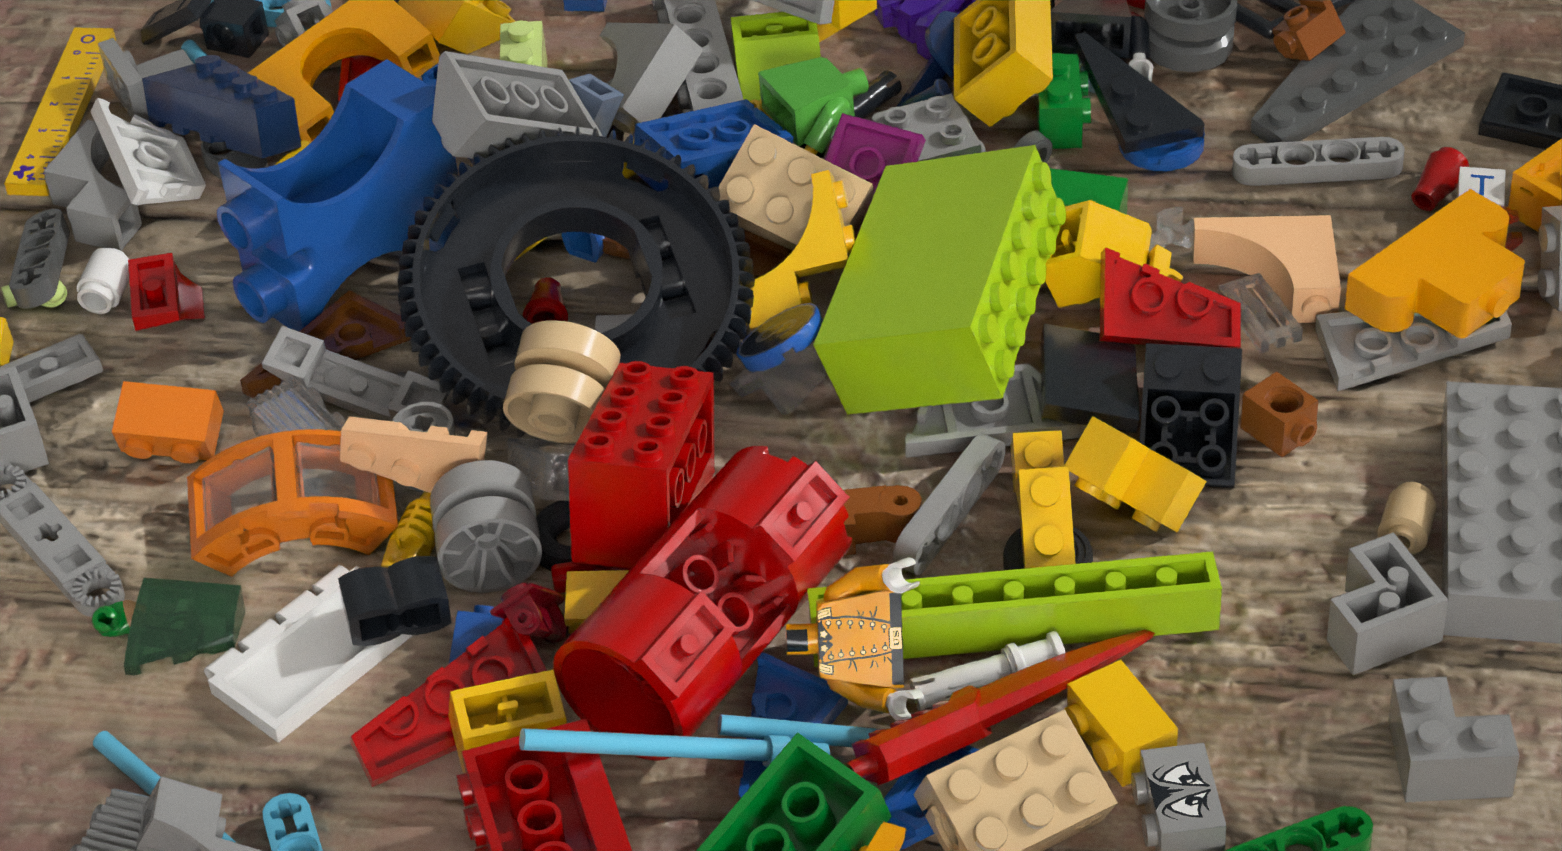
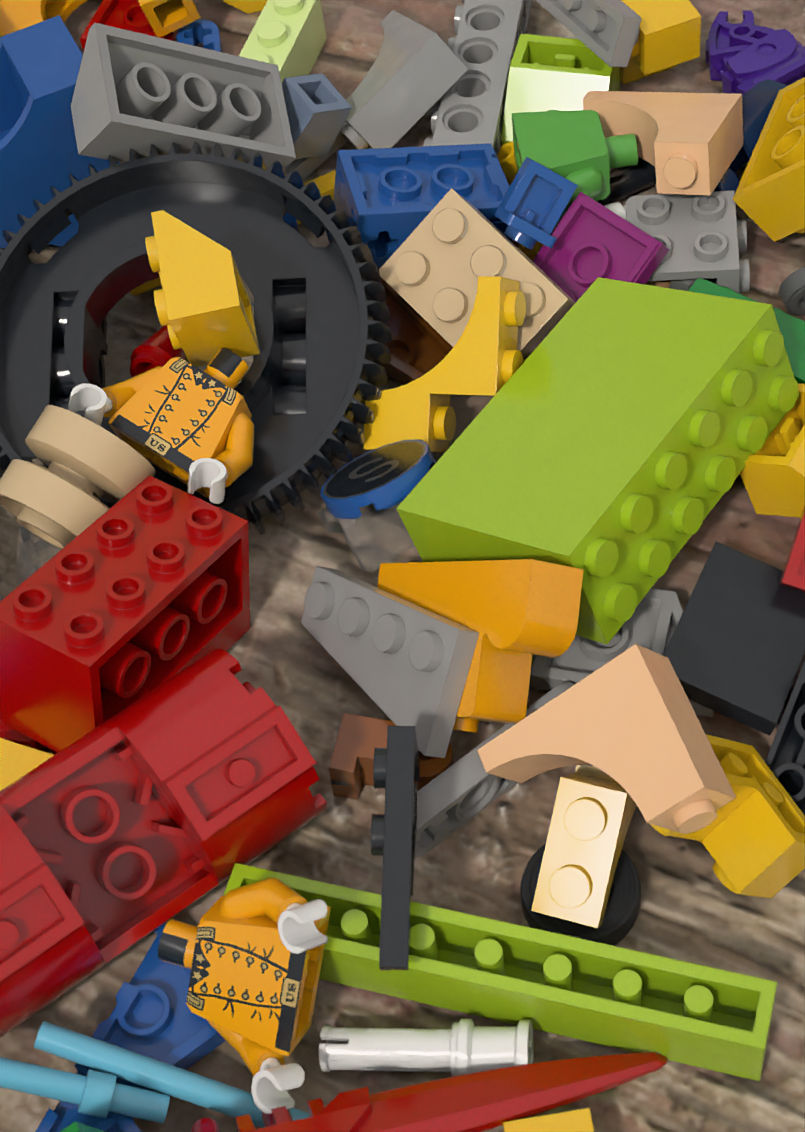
camera: 25 degrees right, 10 degrees up
none -> light orange torso [67,347,255,504]
none -> yellow slope [145,210,260,367]
none -> light grey wing [301,566,479,758]
none -> black wing [371,726,420,971]
none -> light orange brick [377,559,584,733]
none -> light nougat arch [477,644,736,834]
none -> blue bracket [494,156,578,250]
none -> light nougat arch [583,91,744,196]

